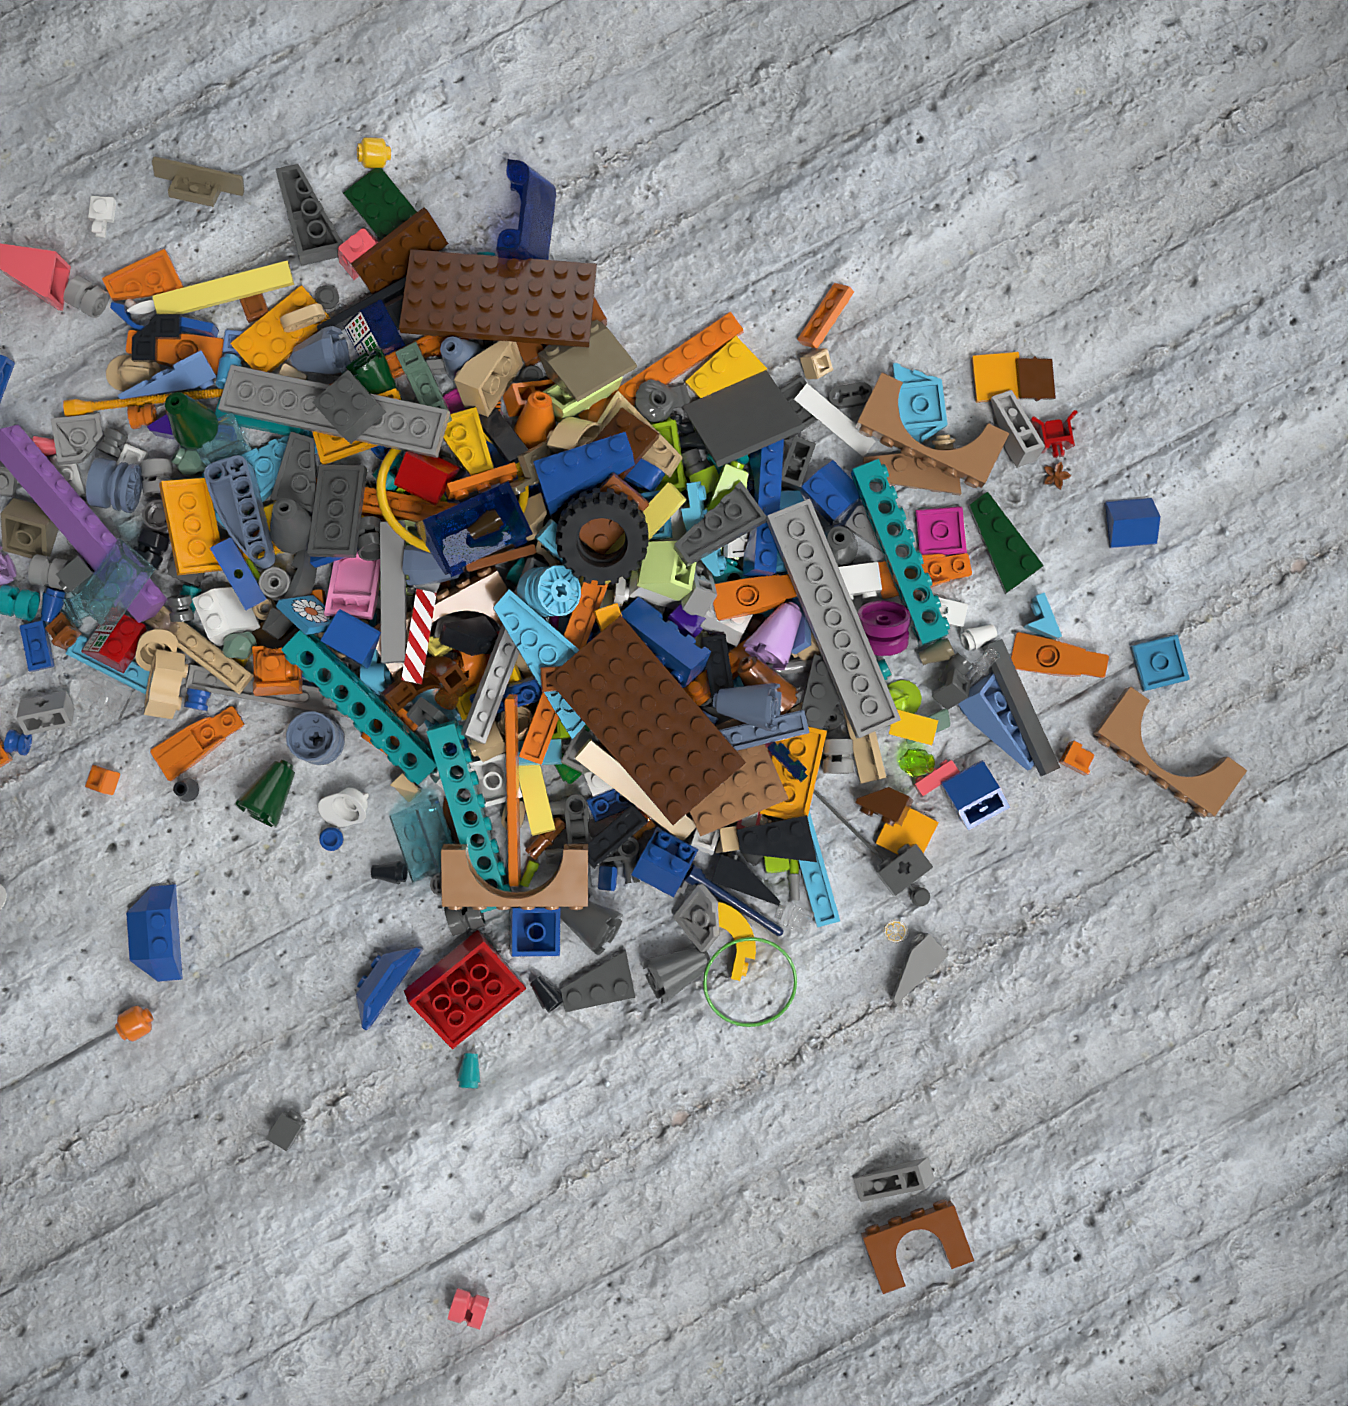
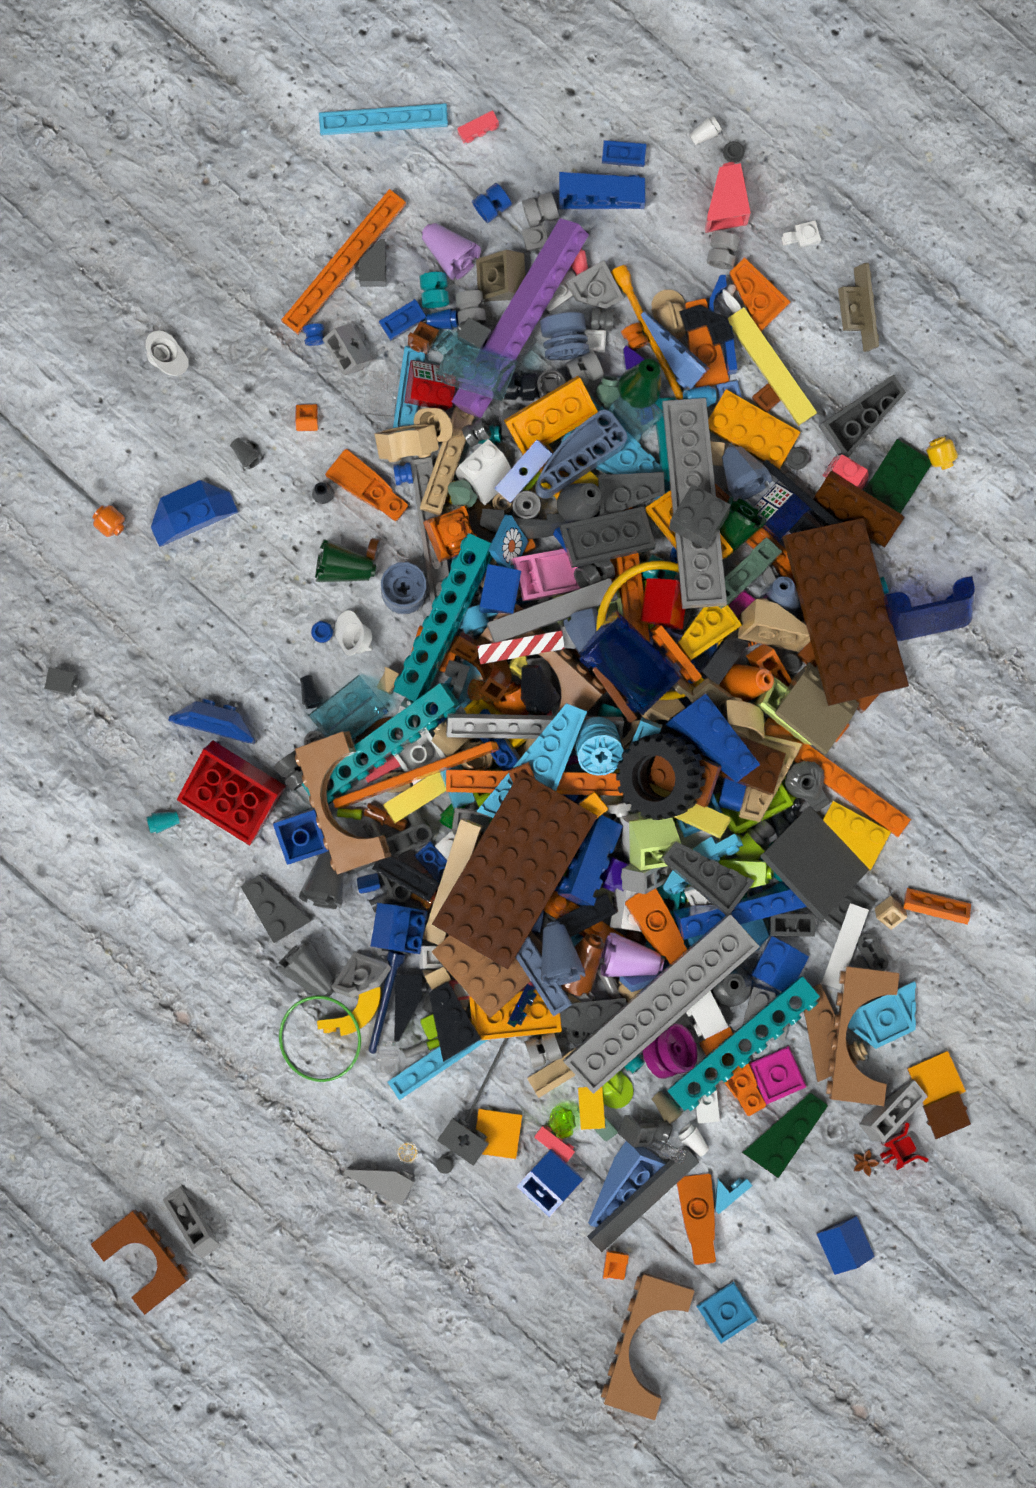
camera: 75 degrees right, 0 degrees up
tan beam [280,304,326,332] -> none
dark brown cone [466,508,504,540] -> none
black cone [530,976,563,1013] -> none
reddish brown slope [855,787,913,827] -> none
none -> dark grey cone [230,438,261,469]
none -> reddish brown tile [366,538,380,561]
none -> coral piece [366,754,401,784]

